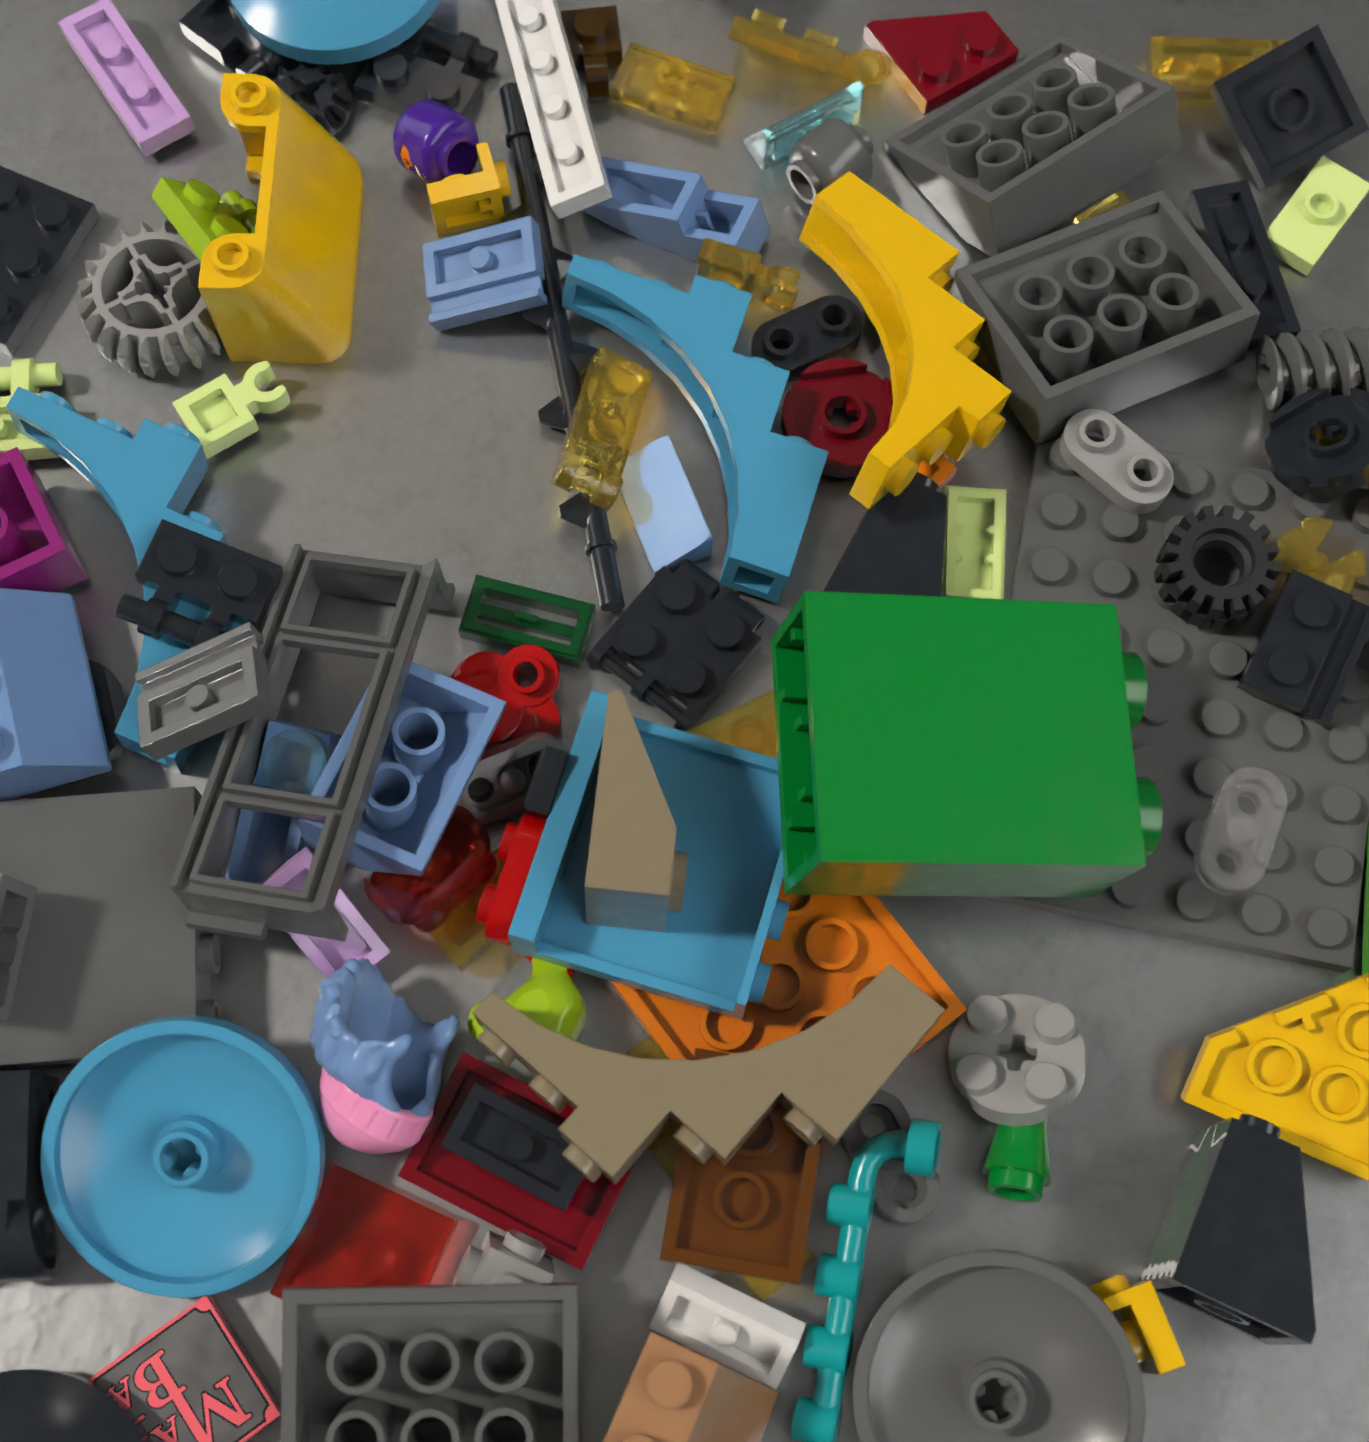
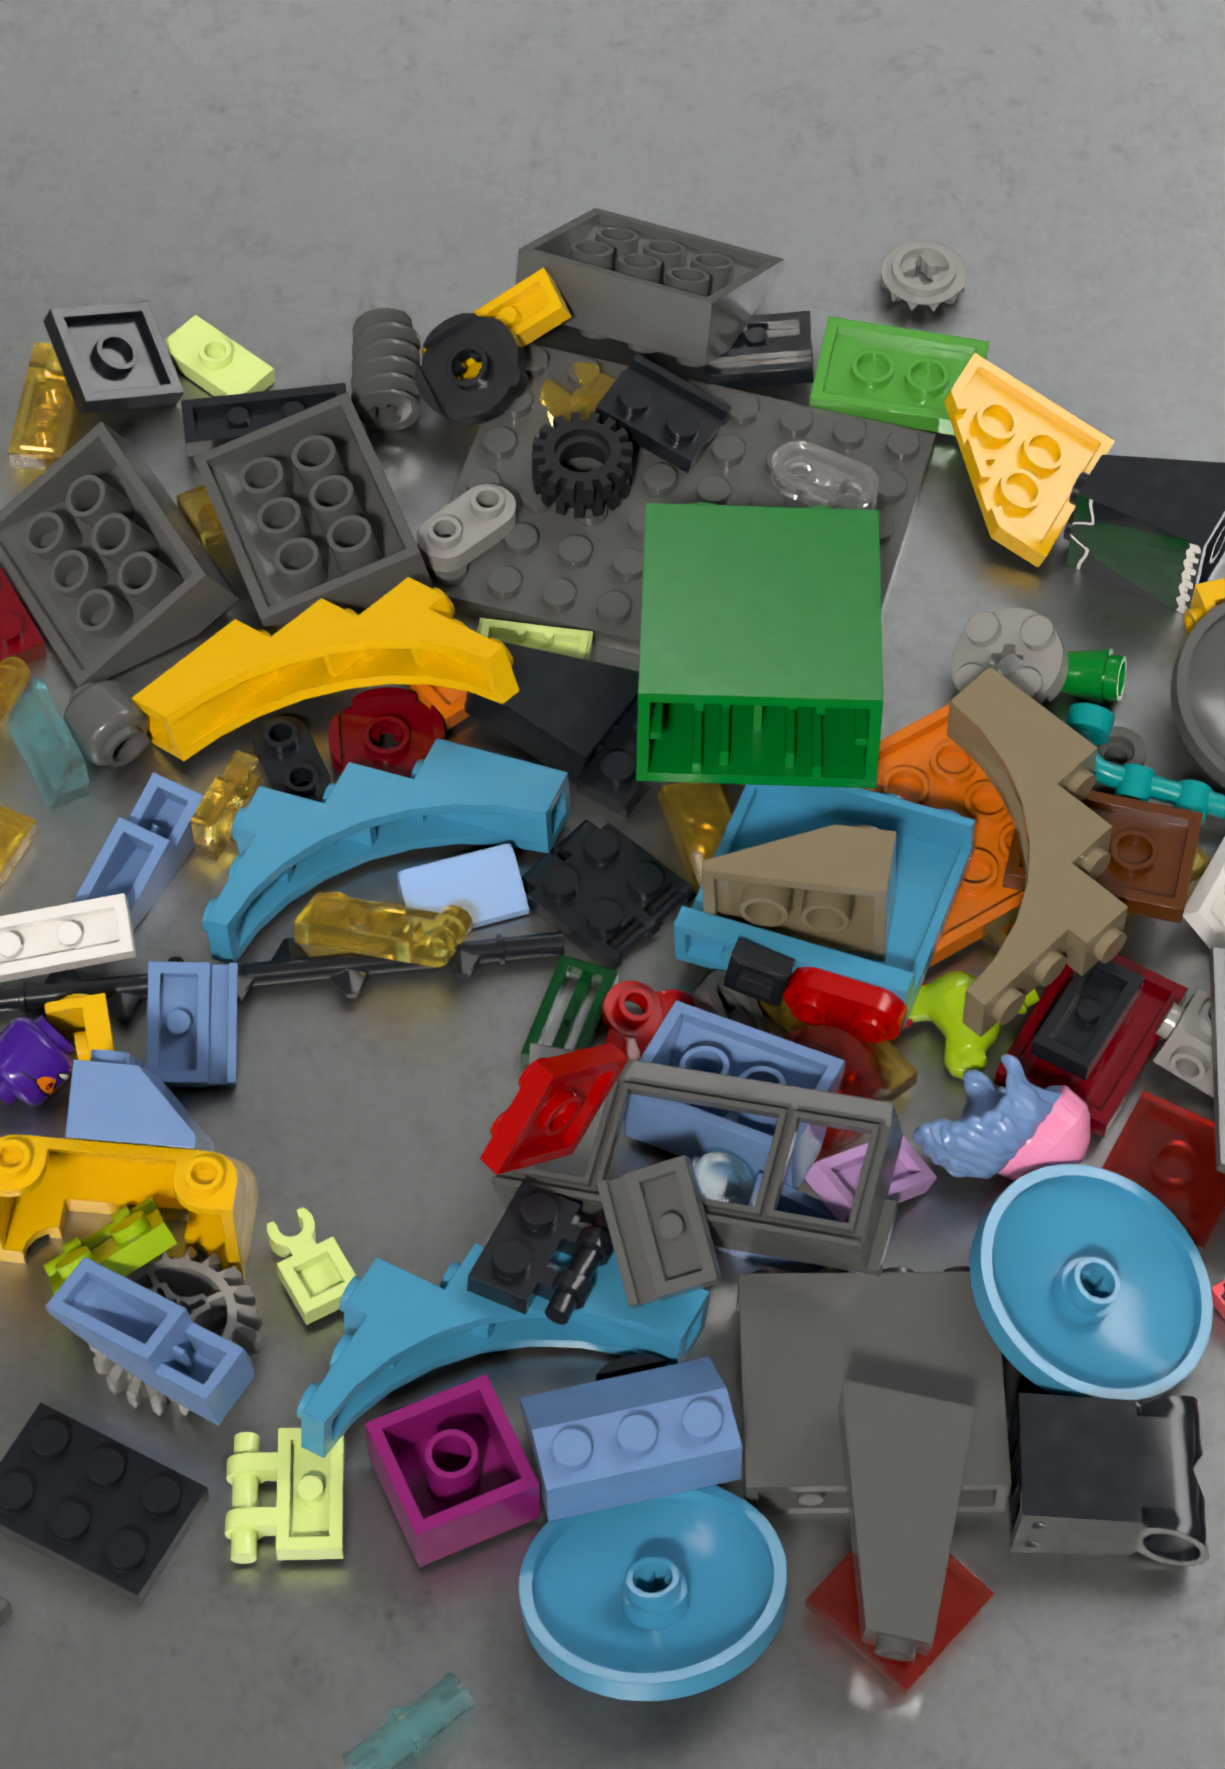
camera: 85 degrees left, 15 degrees down
none -> medium blue slope [45,1257,256,1426]
none -> medium blue slope [65,1049,214,1152]
none -> red plate [479,1043,629,1175]

